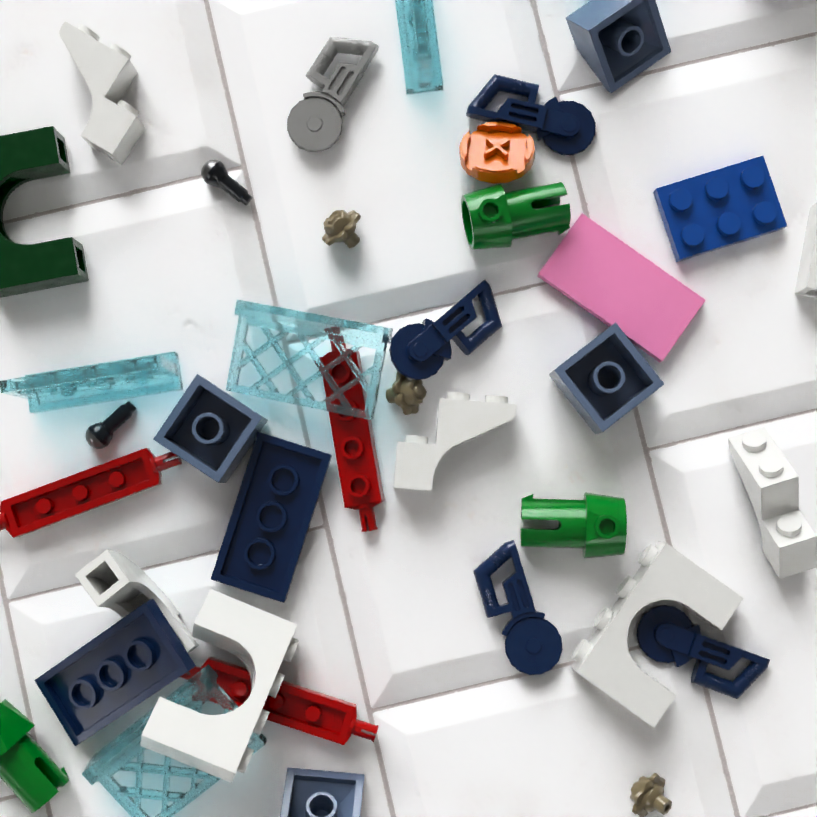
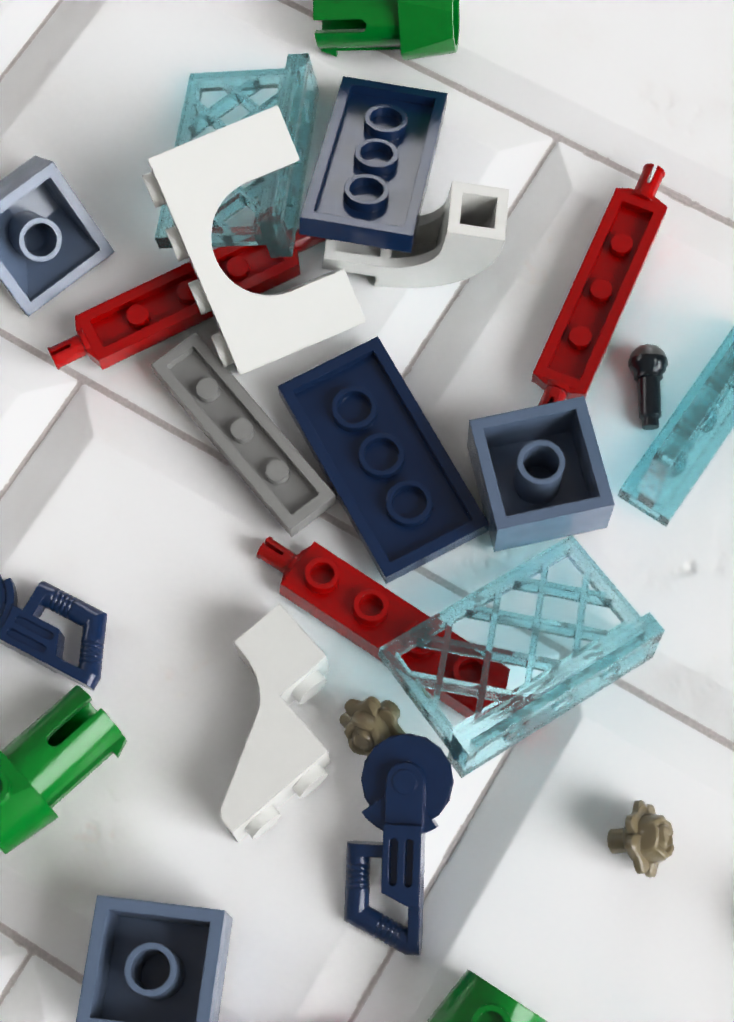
camera: 135 degrees right, 15 degrees down
none -> light grey plate [151,332,337,537]

